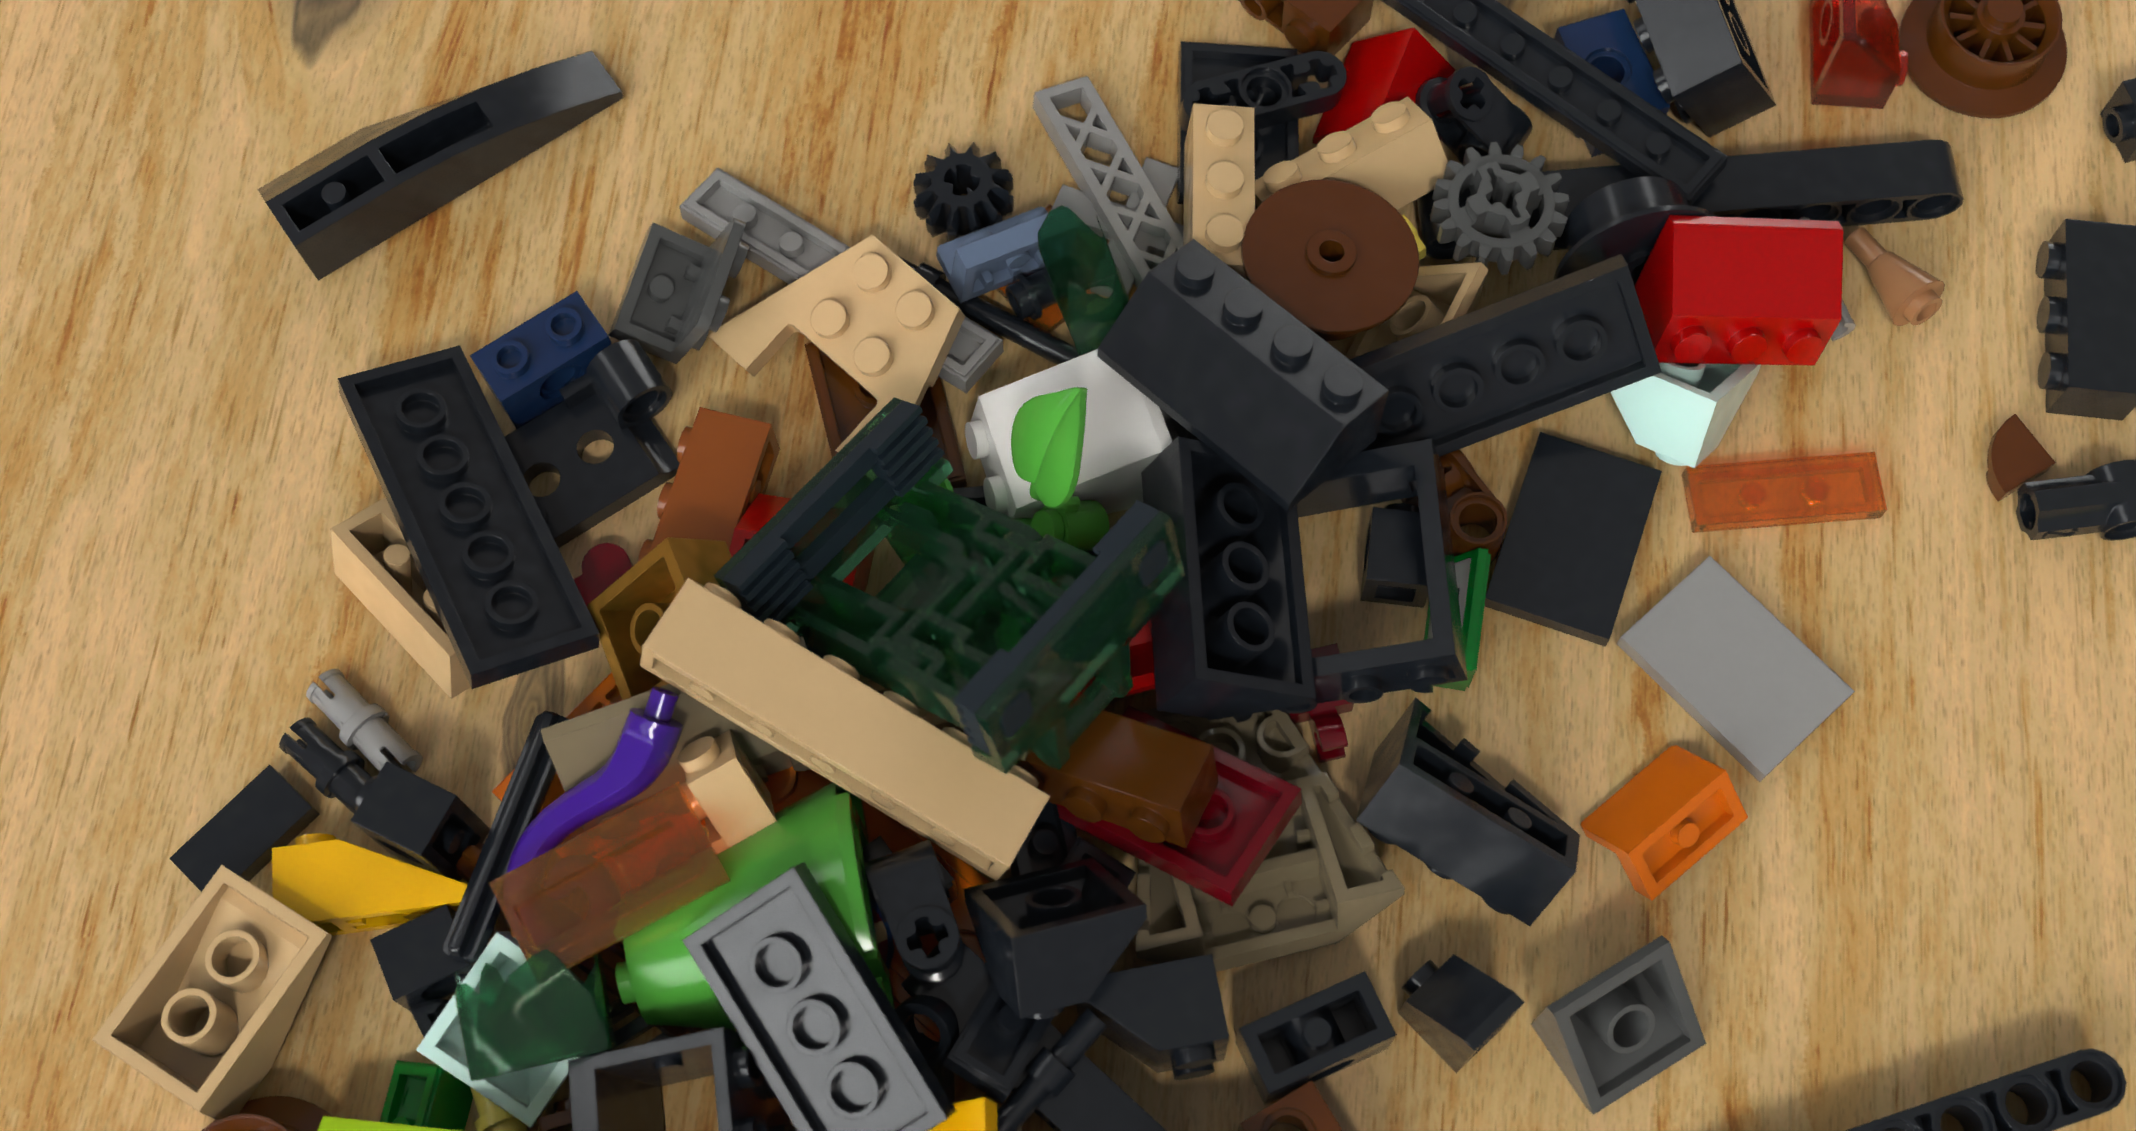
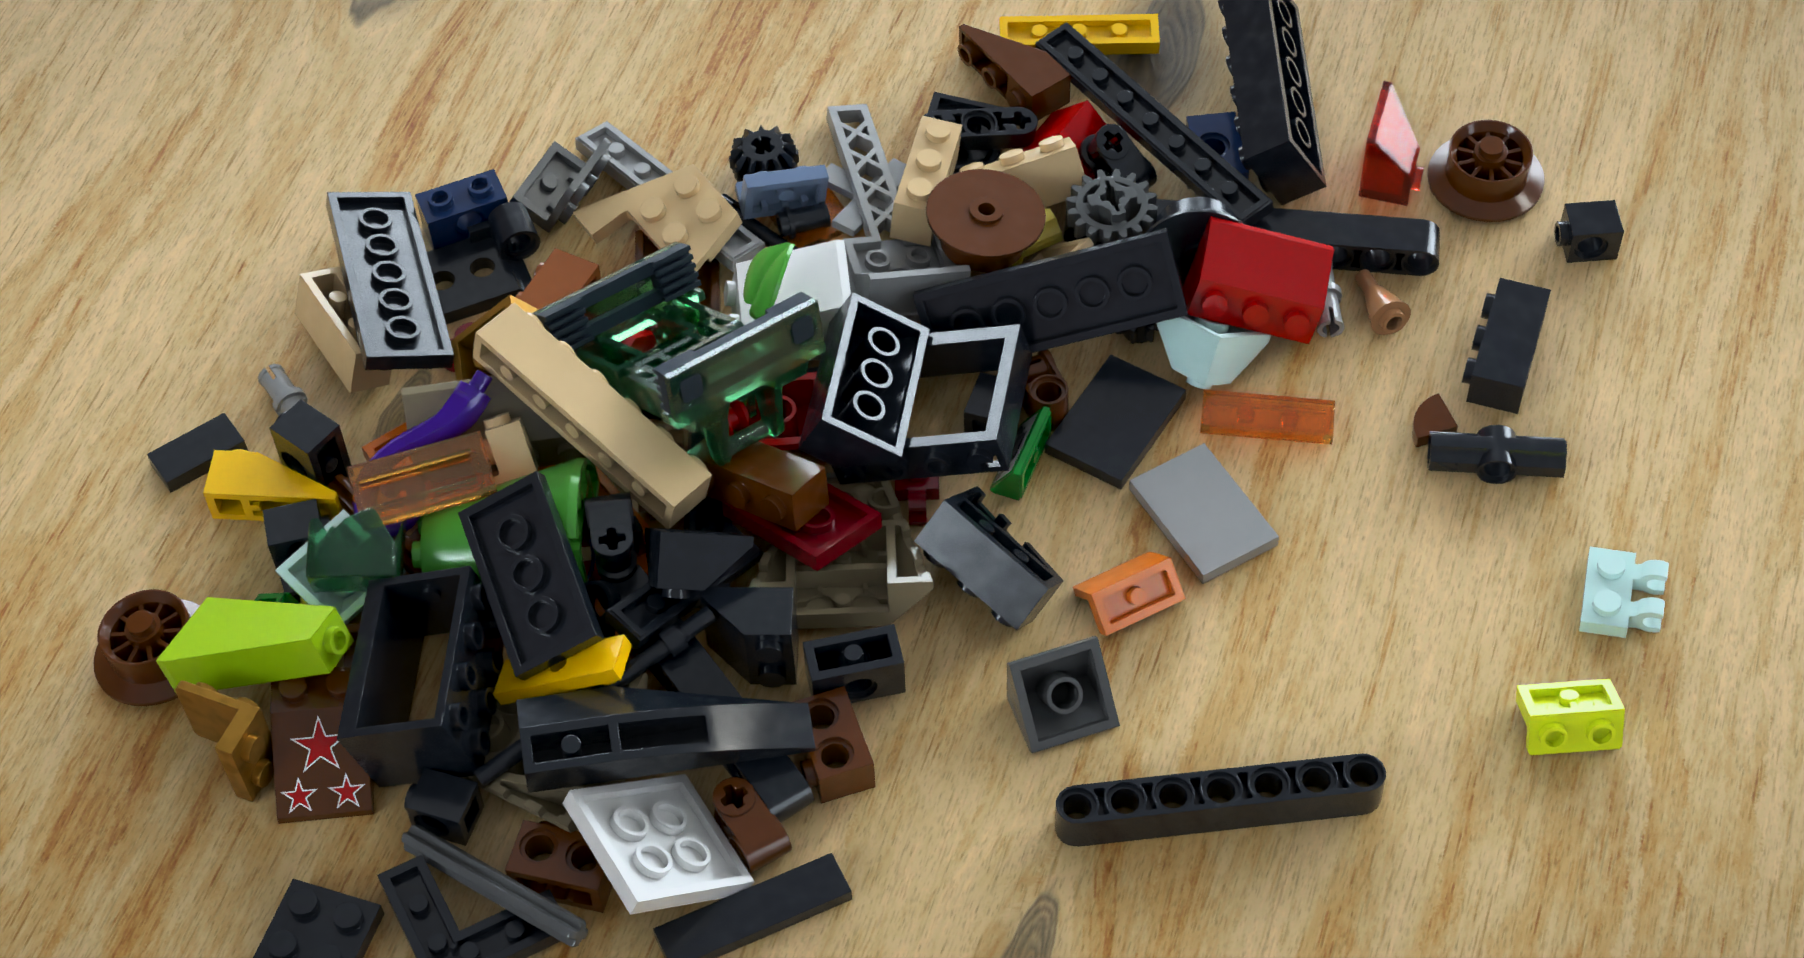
camera: 10 degrees right, 15 degrees down
tan slope [92,865,332,1120] -> none
black wedge [258,51,624,280] -> none
black pin [279,718,372,814] -> none
black axle [442,711,569,964] -> none
clear green piece [1038,205,1129,356] -> none
black slope [1097,239,1389,512] -> none
black slope [1398,954,1525,1073] -> none

